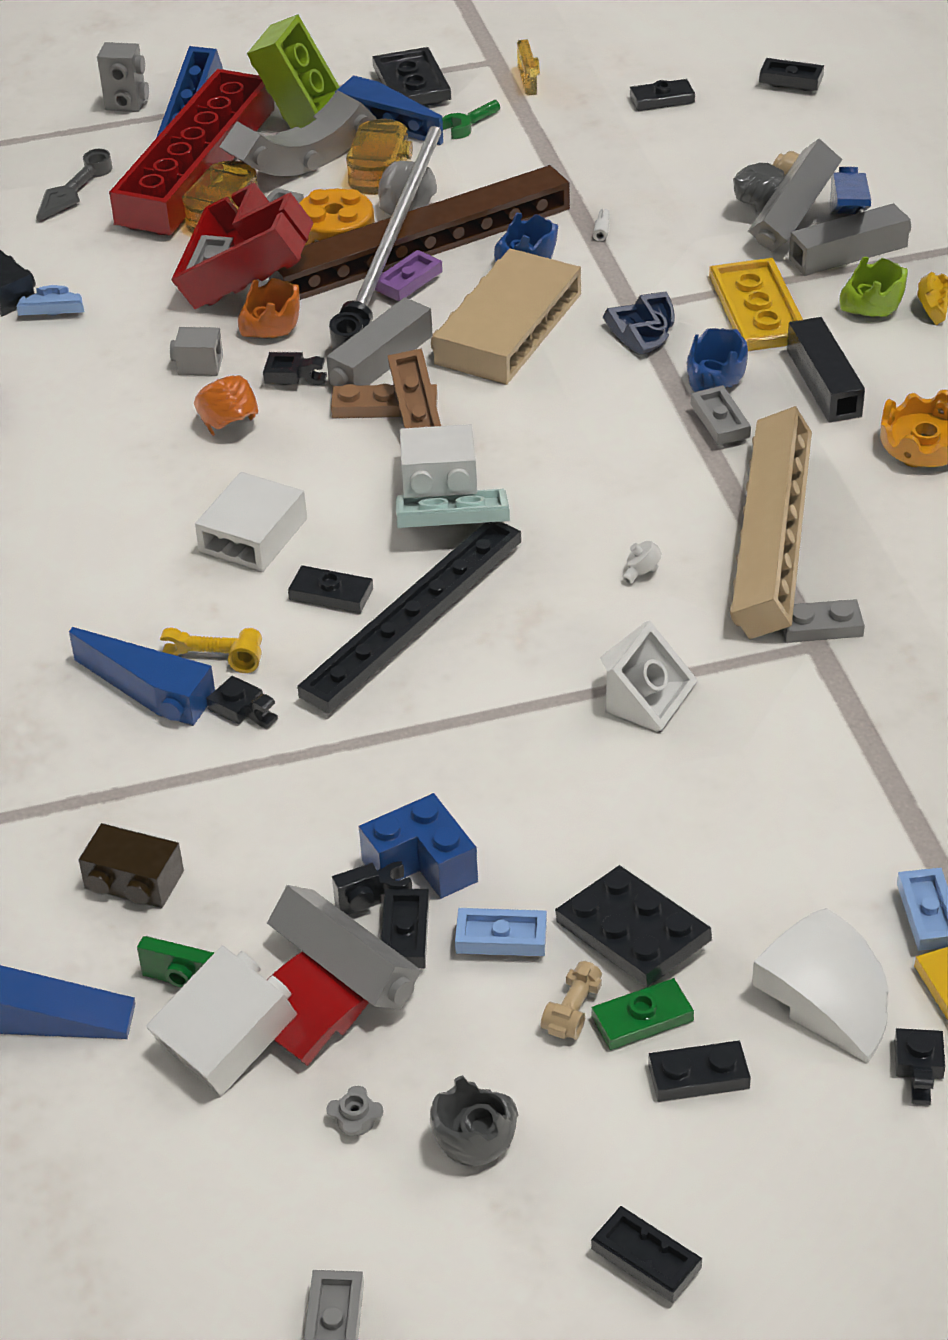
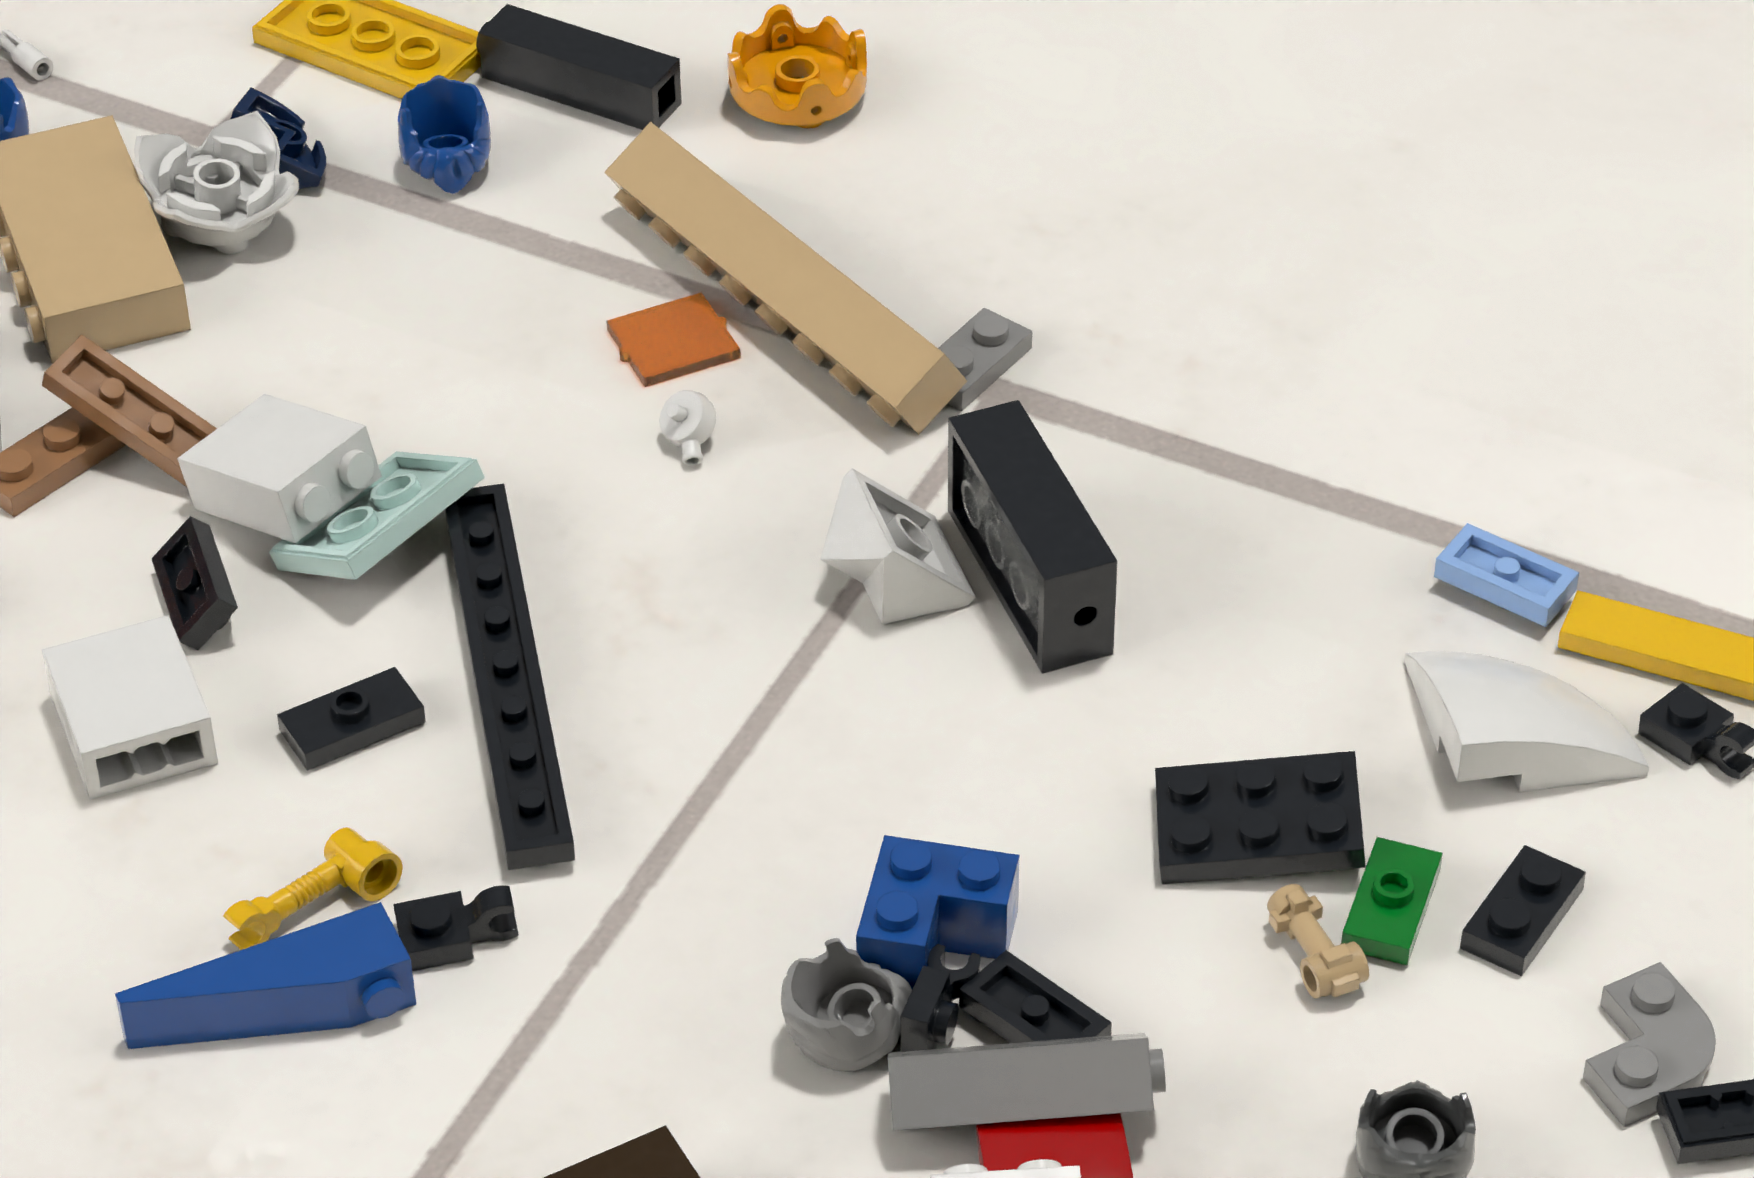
camera: 50 degrees left, 0 degrees up
light blue plate [455,908,547,956] -> none
light grey plate [690,385,751,445] -> none
none -> white brick [134,111,299,254]
none -> black plate [151,516,238,650]
none -> clear orange piece [606,292,741,387]
none -> light grey hair [781,938,912,1071]
none -> black brick [948,400,1118,674]
none -> light grey plate [1583,962,1716,1127]

